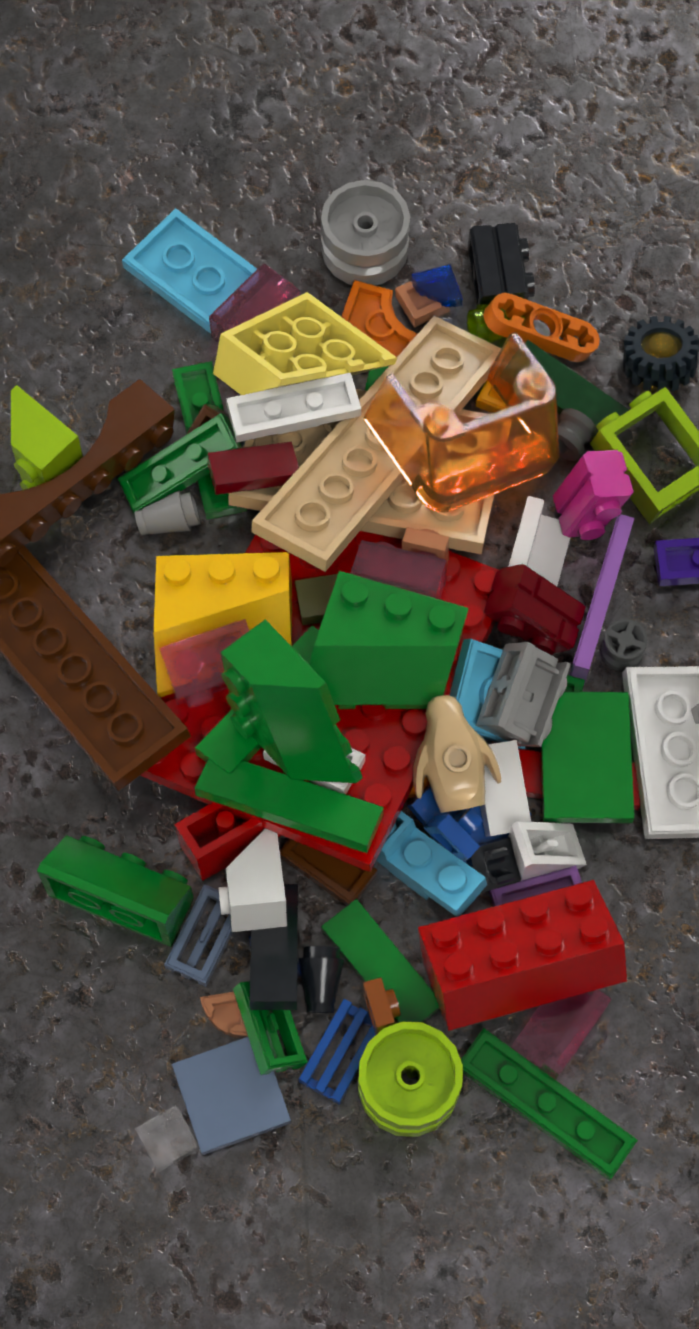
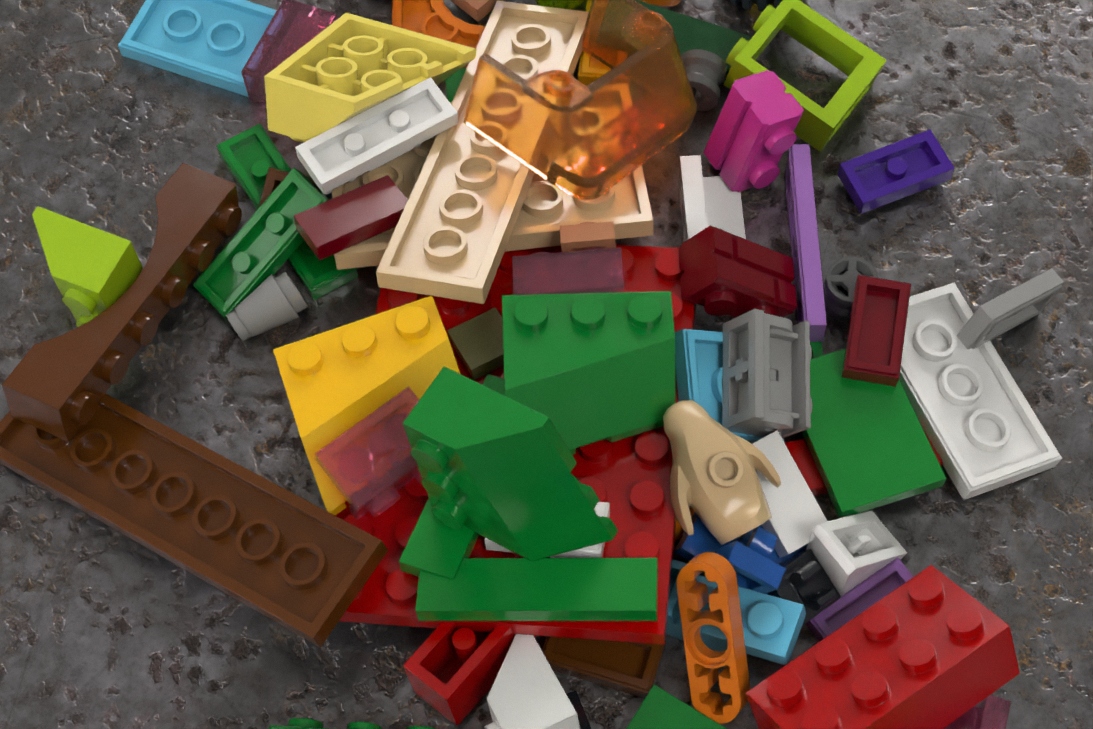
camera: 15 degrees left, 5 degrees down
none -> orange beam [676,552,750,724]
none -> dark red tile [842,275,911,387]

